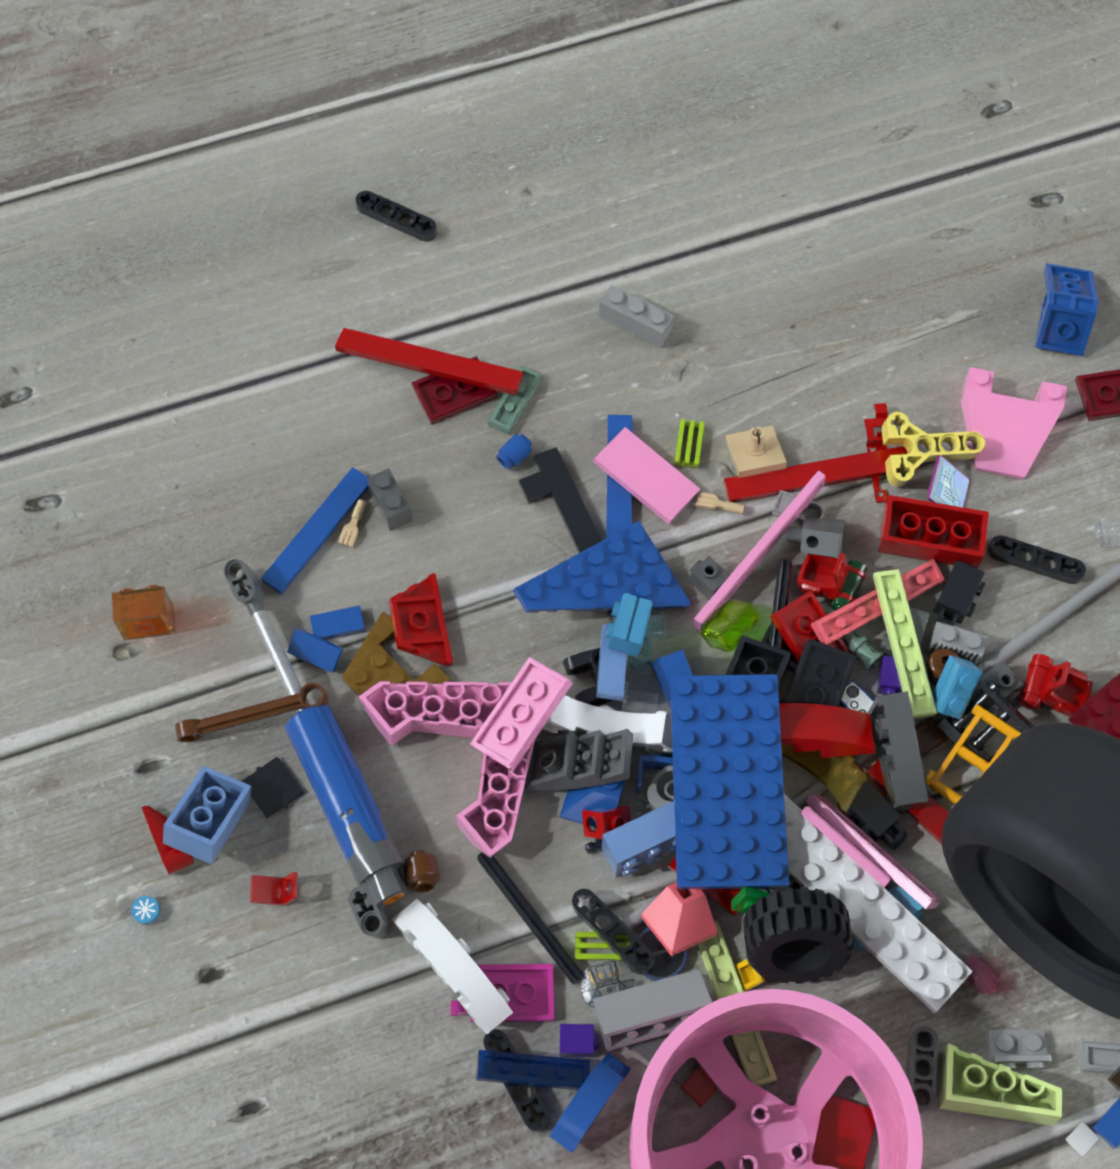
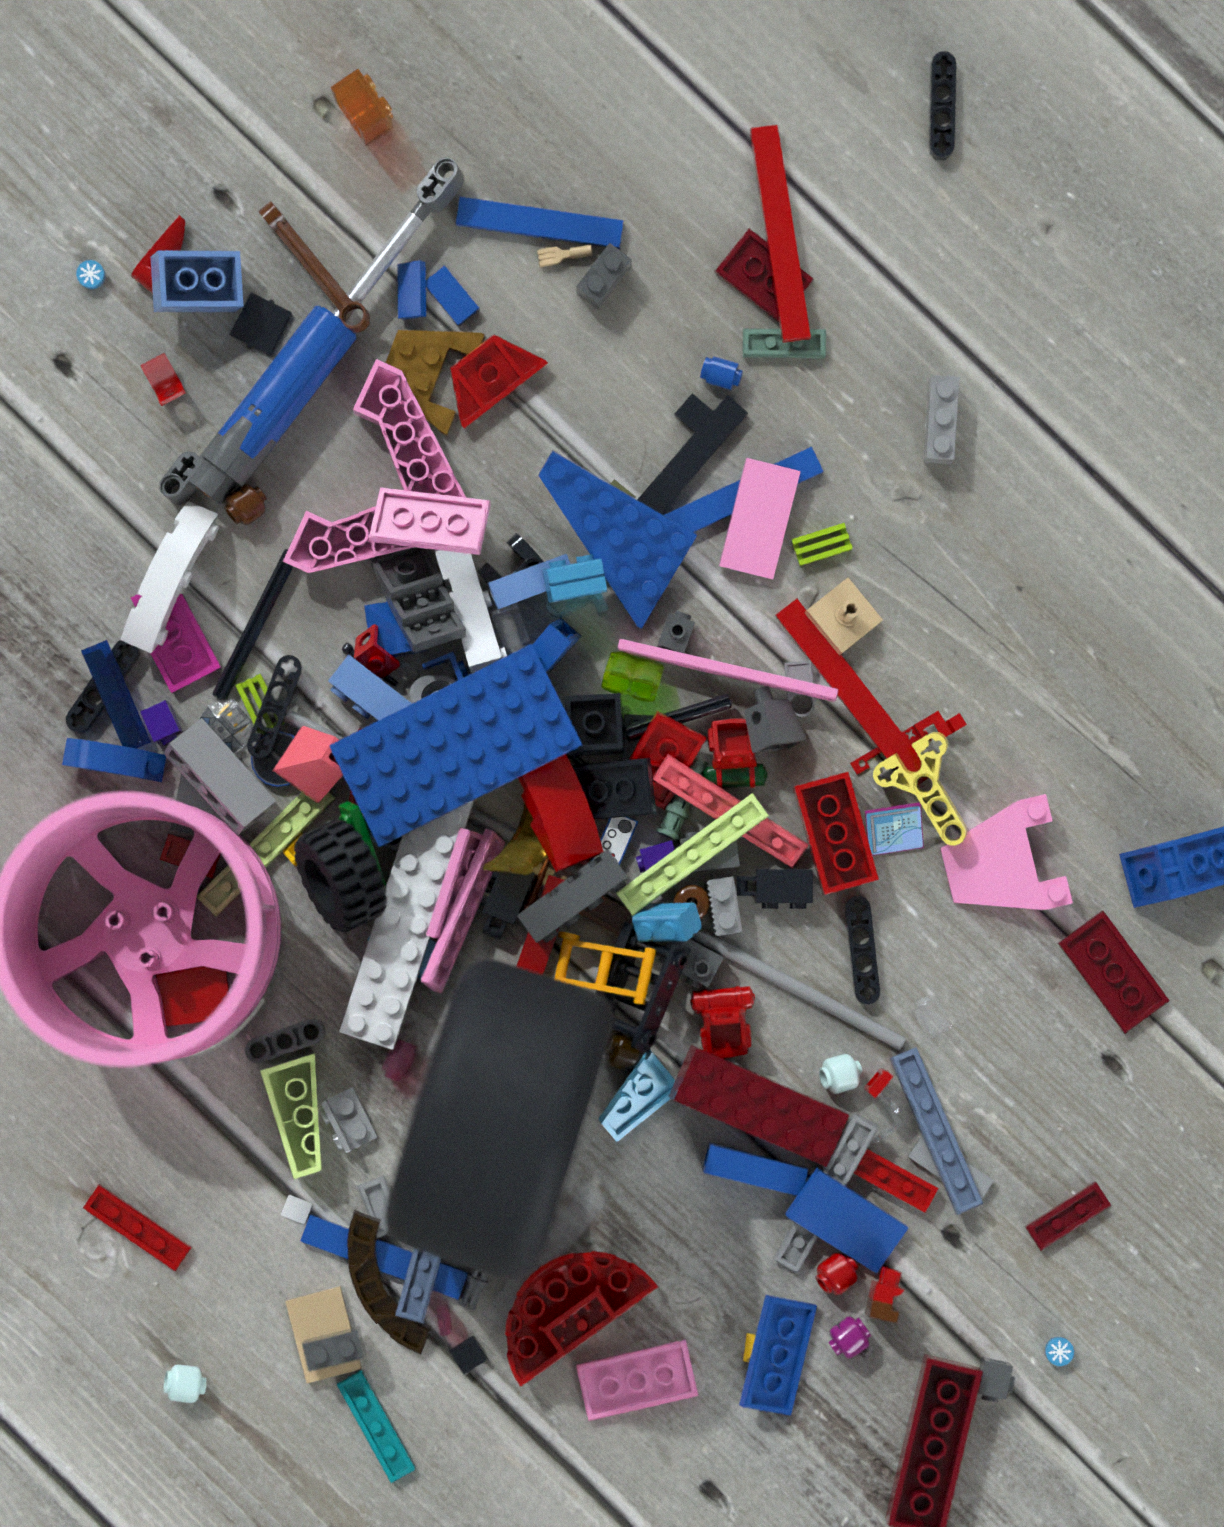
camera: 65 degrees right, 20 degrees up
tan piece [695,492,745,515] -> none

